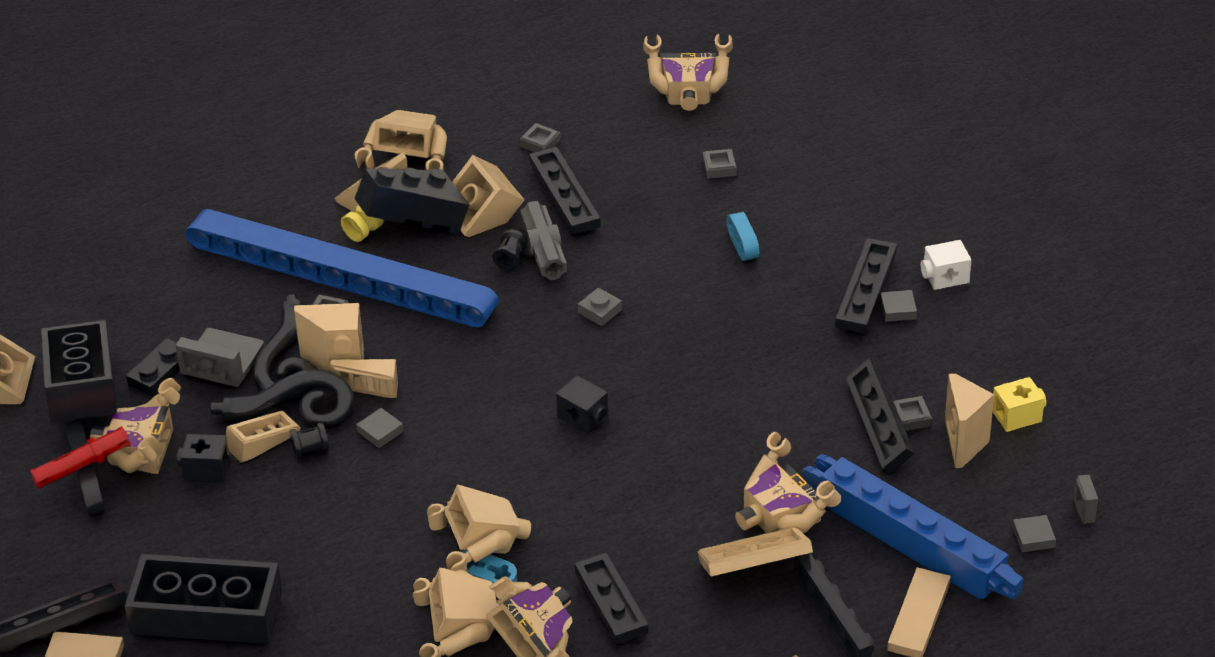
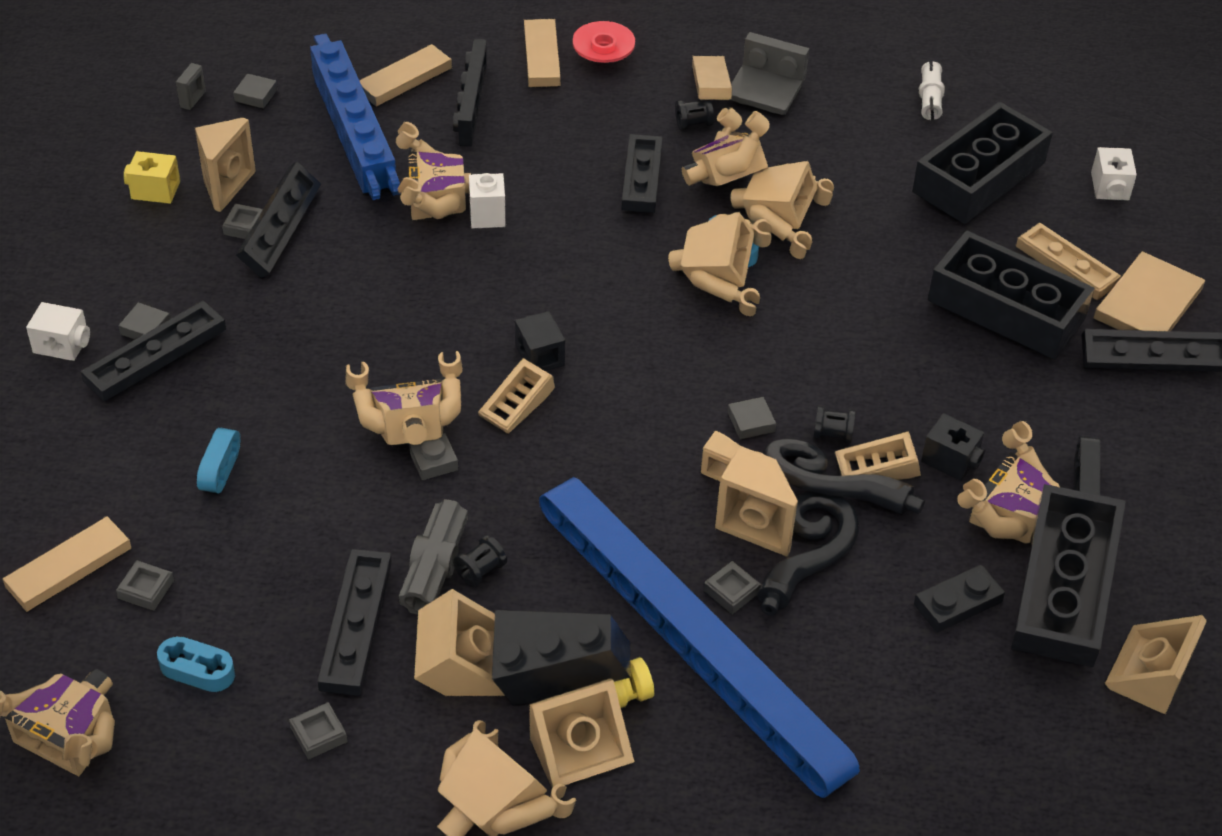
camera: 155 degrees left, 5 degrees up
red pin [30,426,131,490] -> none
dark grey bracket [175,328,264,387] -> none
tan tile [697,527,813,576] -> none
none -> tan tile [3,516,131,612]
none -> dark azure beam [157,636,235,692]
none -> tan torso [346,351,462,445]
none -> white brick [469,173,505,228]
none -> tan slope [478,358,555,434]

